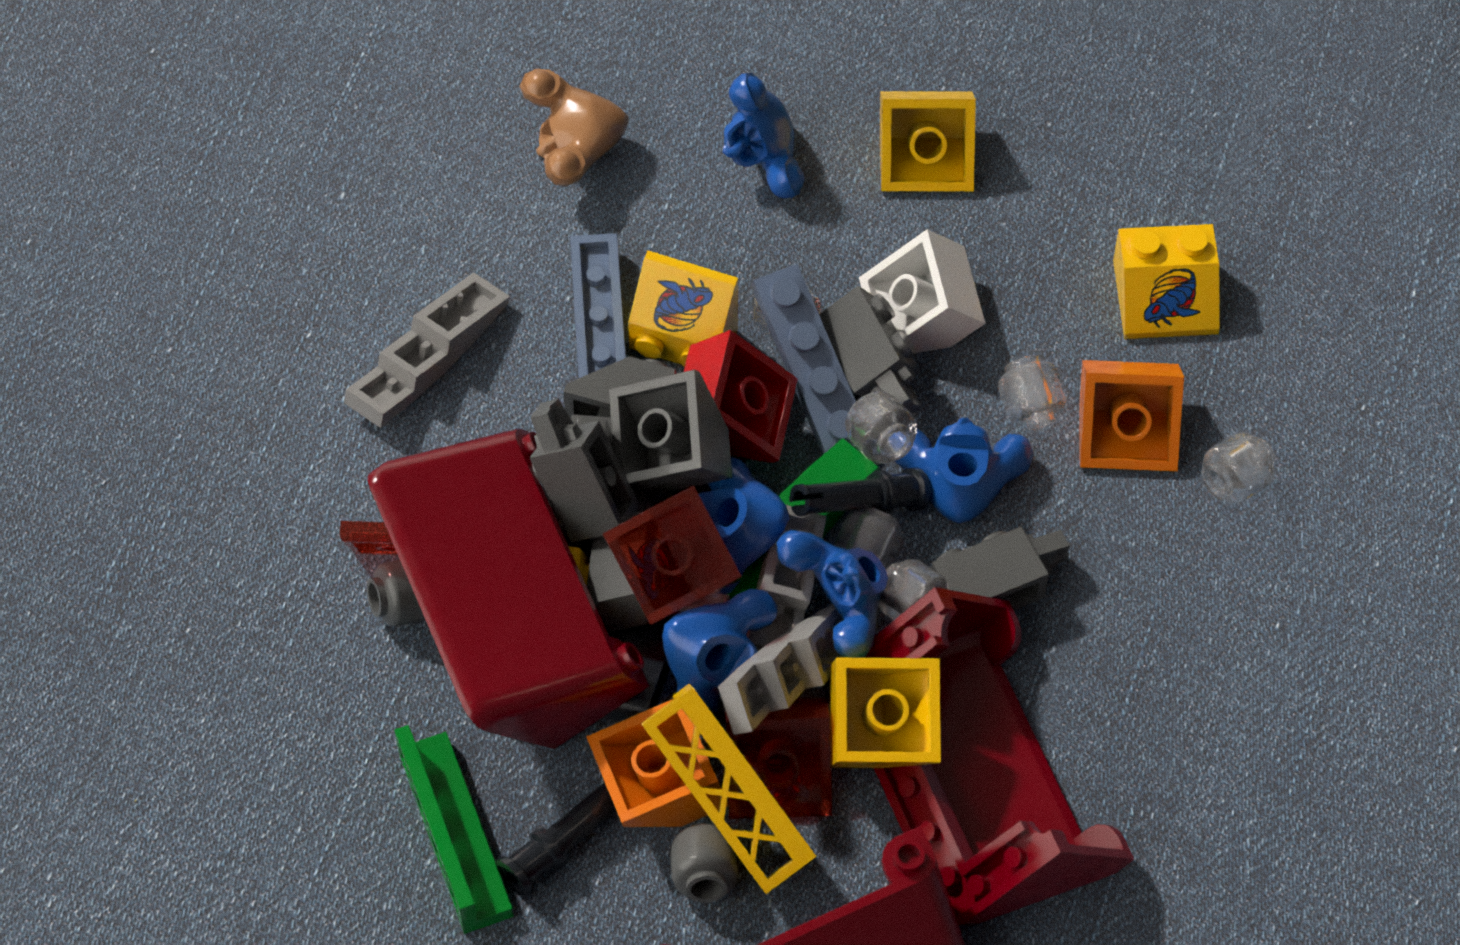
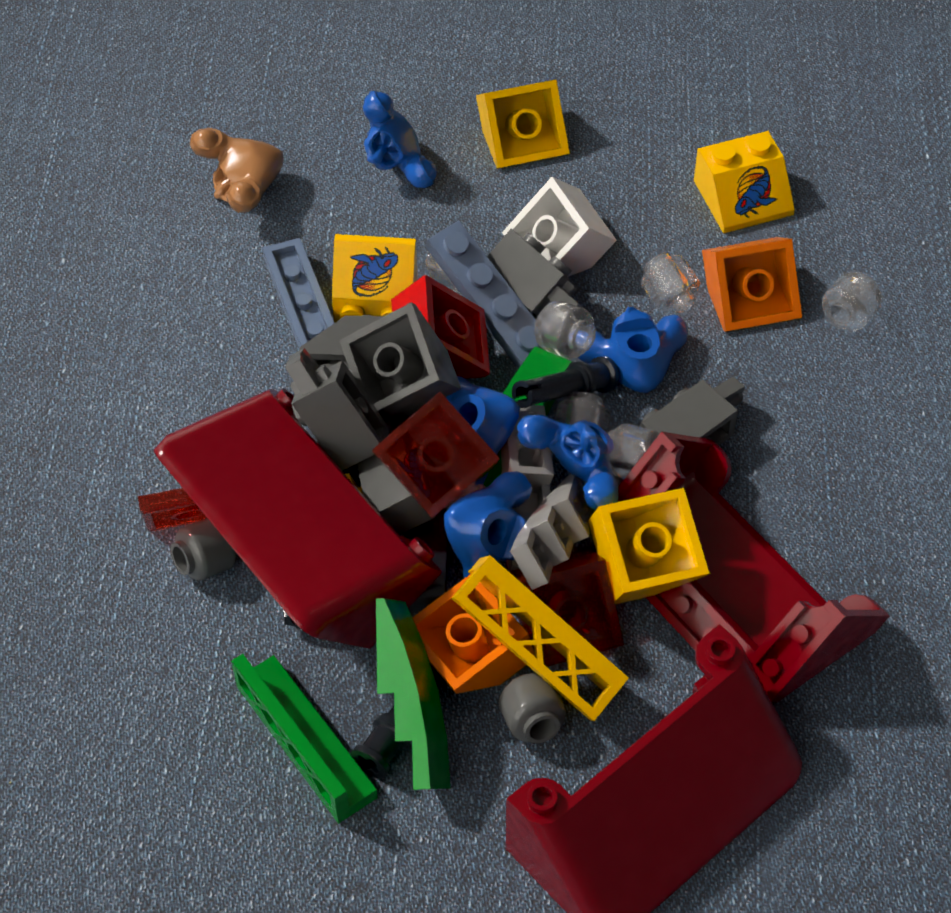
camera: 15 degrees left, 5 degrees down
light grey slope [344,272,510,428] -> none
none -> green slope [376,598,451,790]

